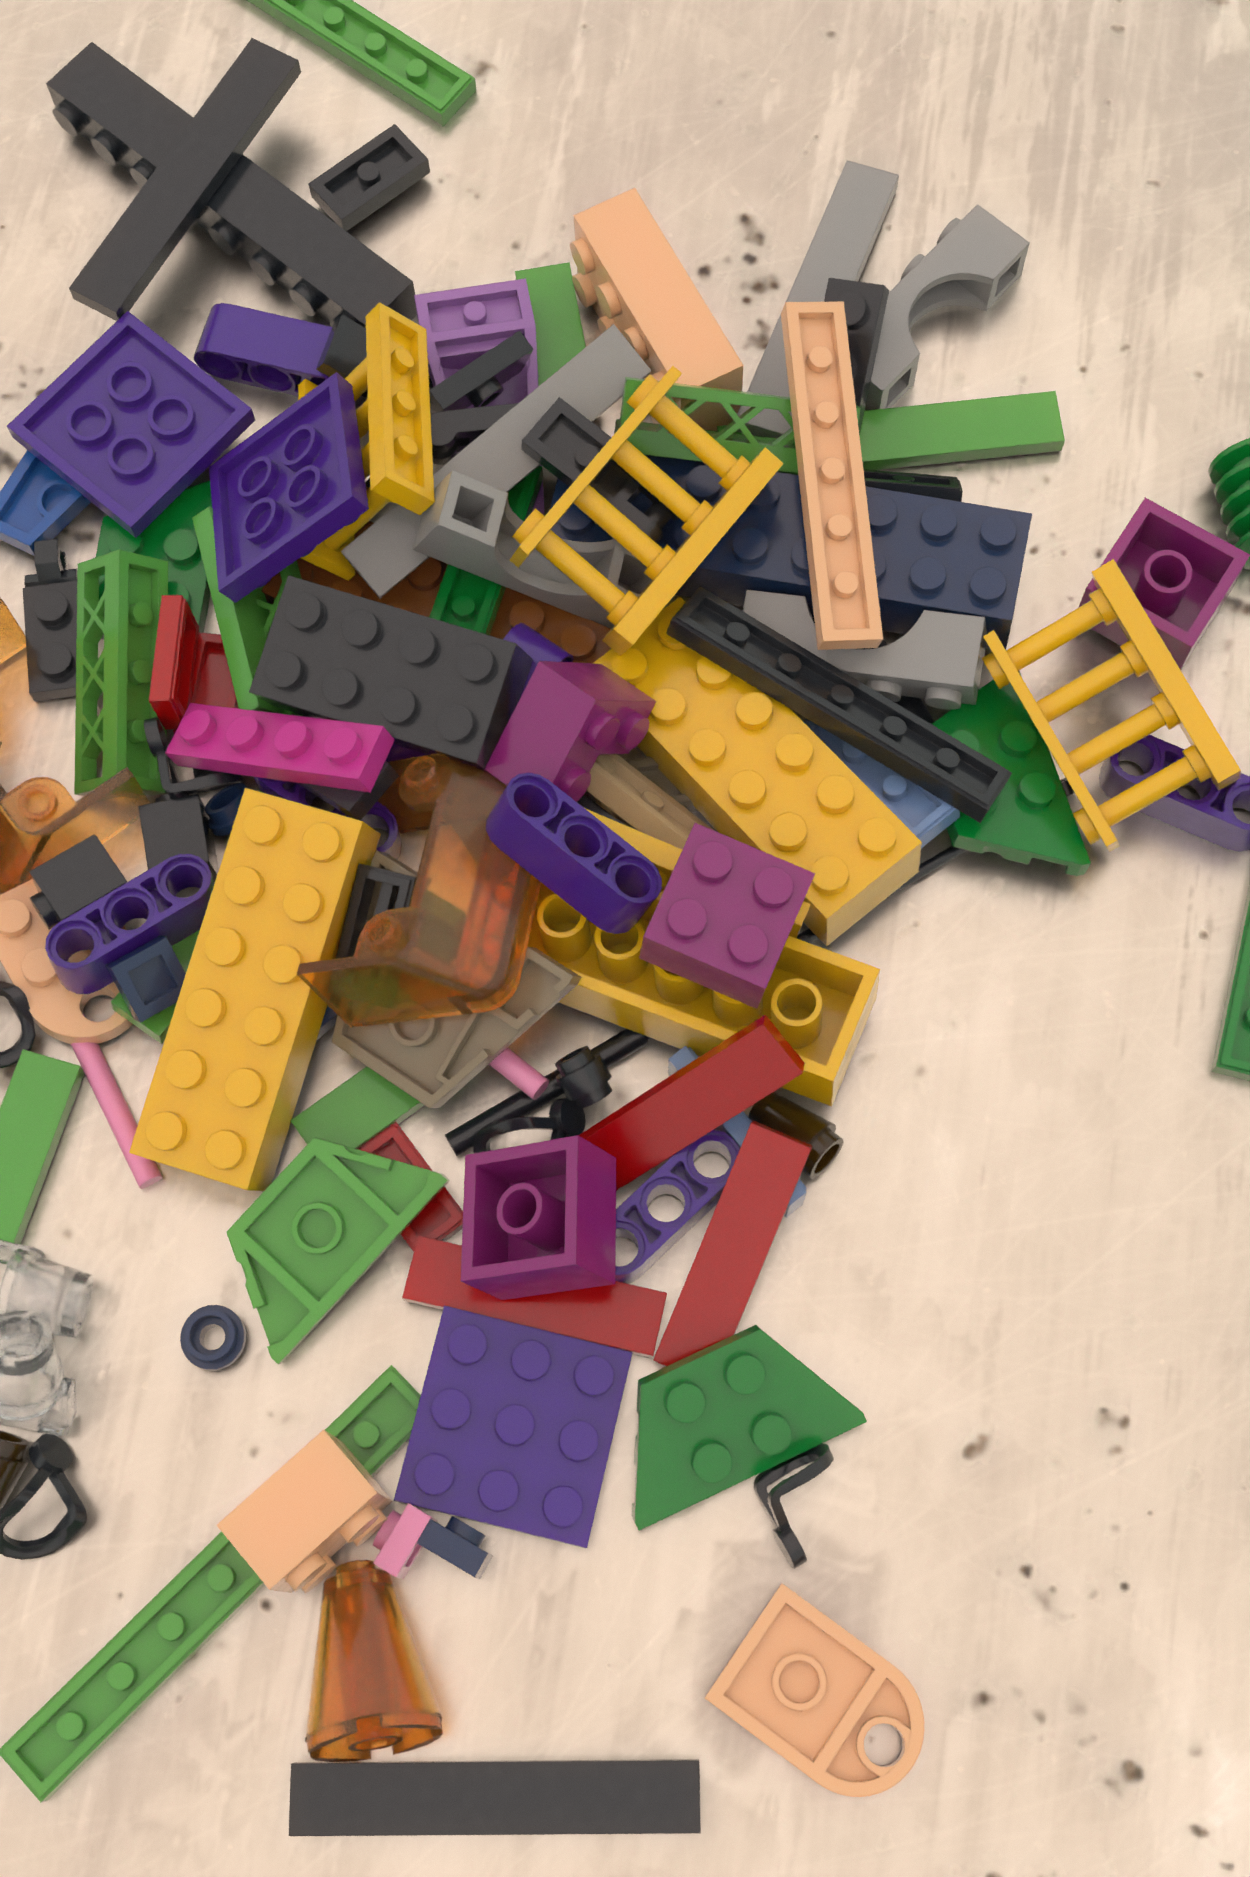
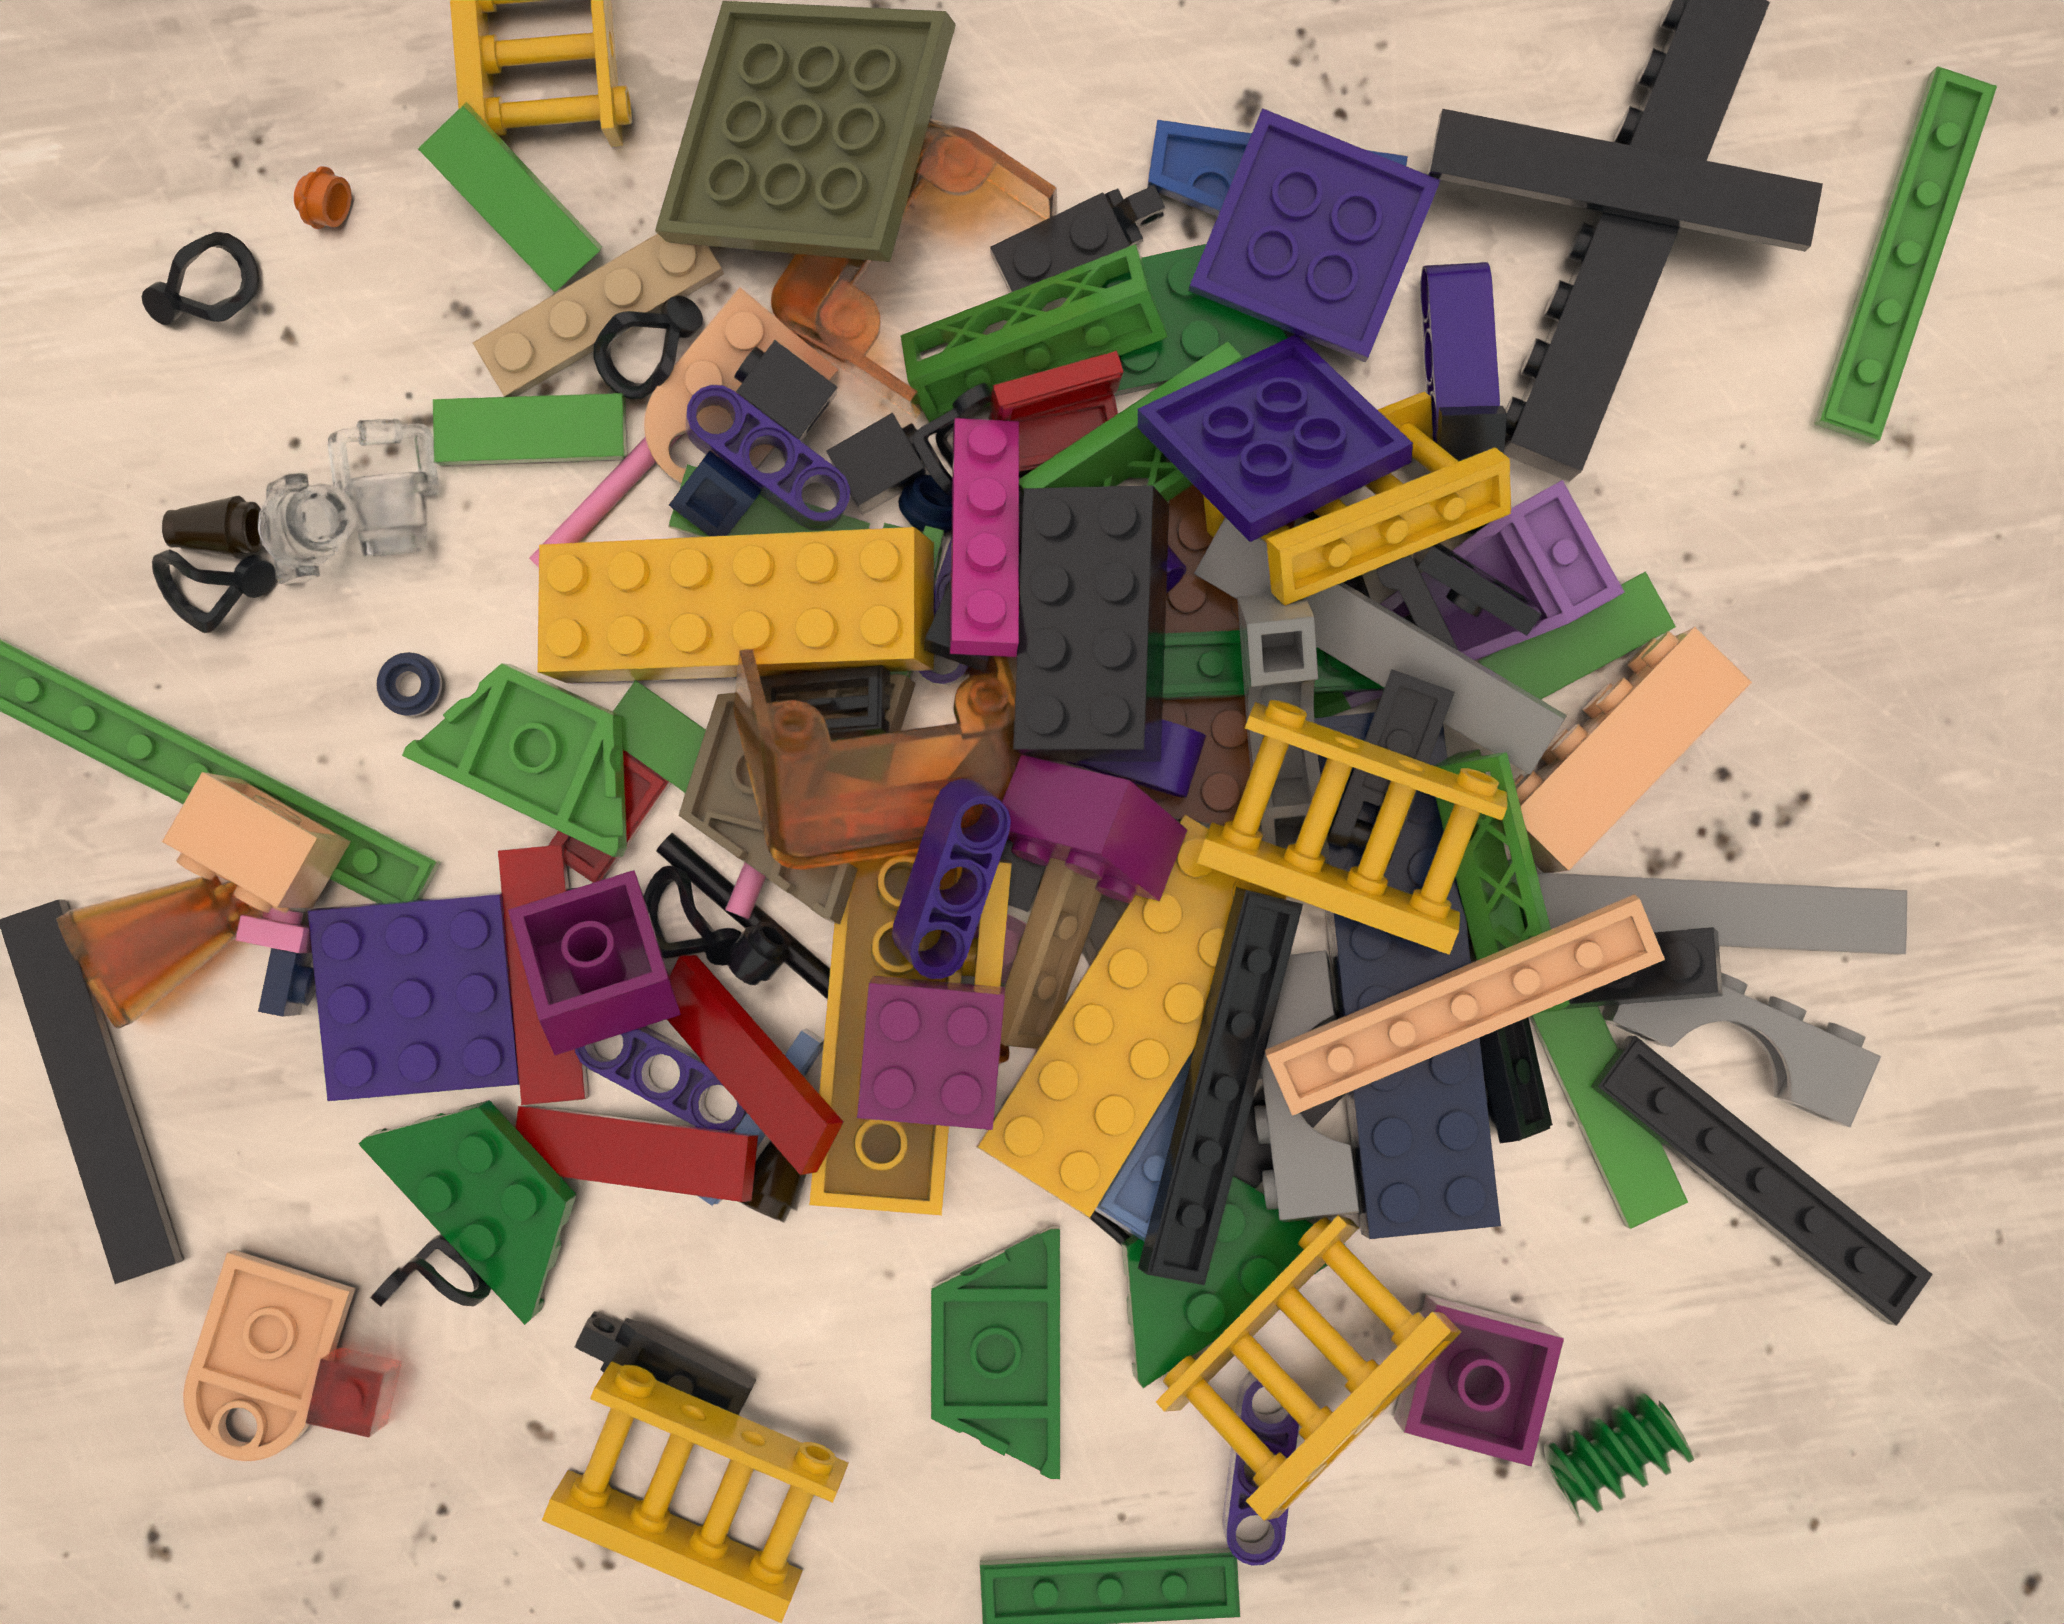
camera: 70 degrees right, 15 degrees up
black plate [308,124,430,231] -> none
none -> clear red brick [306,1347,402,1438]
none -> yellow fence [542,1361,849,1623]
none -> black hinge [574,1311,756,1415]
none -> green wing [931,1226,1060,1479]
none -> black tile [1591,1036,1933,1326]

